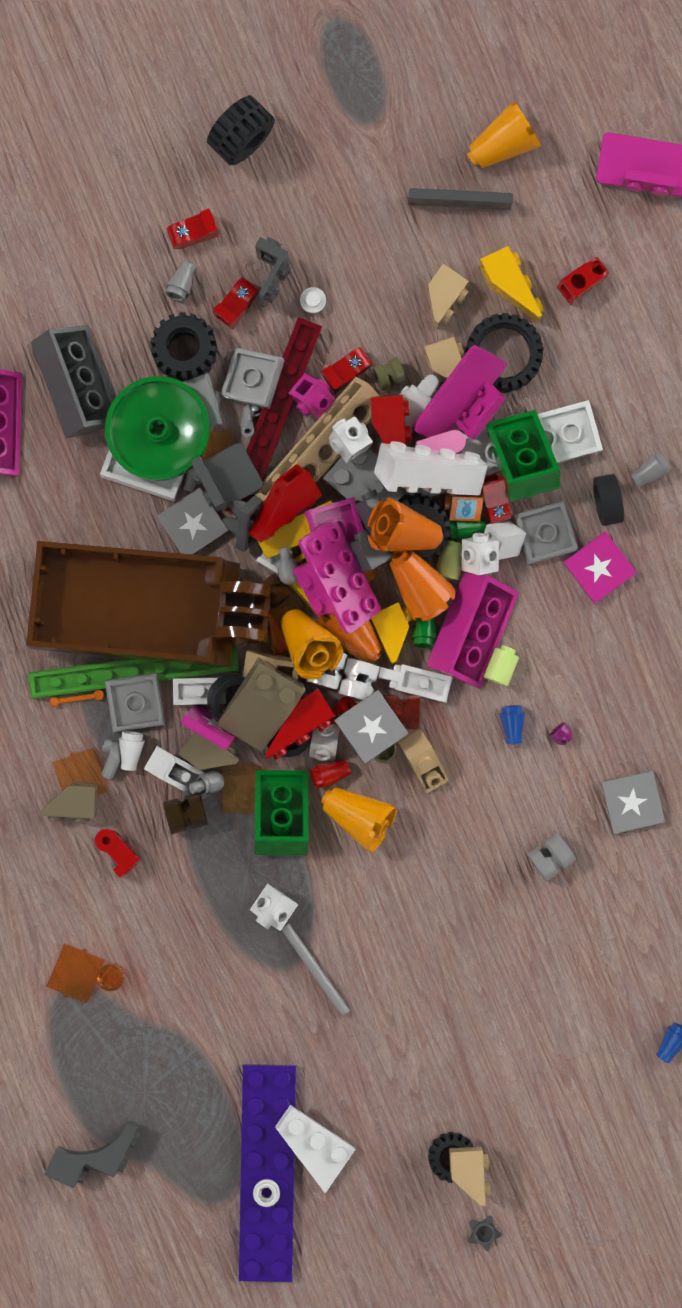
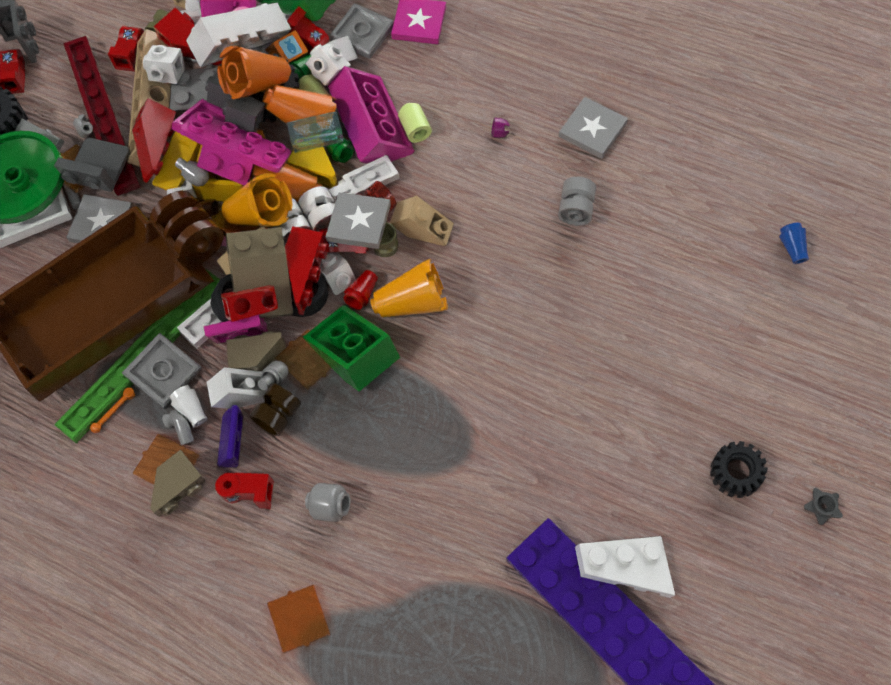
camera: 40 degrees left, 20 degrees down
clear orange wheel [97,963,126,991] -> none
light grey tile [220,347,284,409] -> none
dark grey tile [223,496,263,552] -> none
white brick [250,883,298,931] -> none
white plate [253,1179,280,1207] -> none
light grey bar [281,924,350,1016] -> none
dark pink brick [289,373,336,419] -> none
white plate [300,287,326,314] -> none
tan slope [449,1147,490,1206] -> none
blue cone [499,705,525,744] -> none
none -> dark purple slope [217,405,244,468]
none -> red leg [221,285,278,322]
none -> clear light blue slope [287,111,344,153]
none -> light grey head [305,483,351,522]

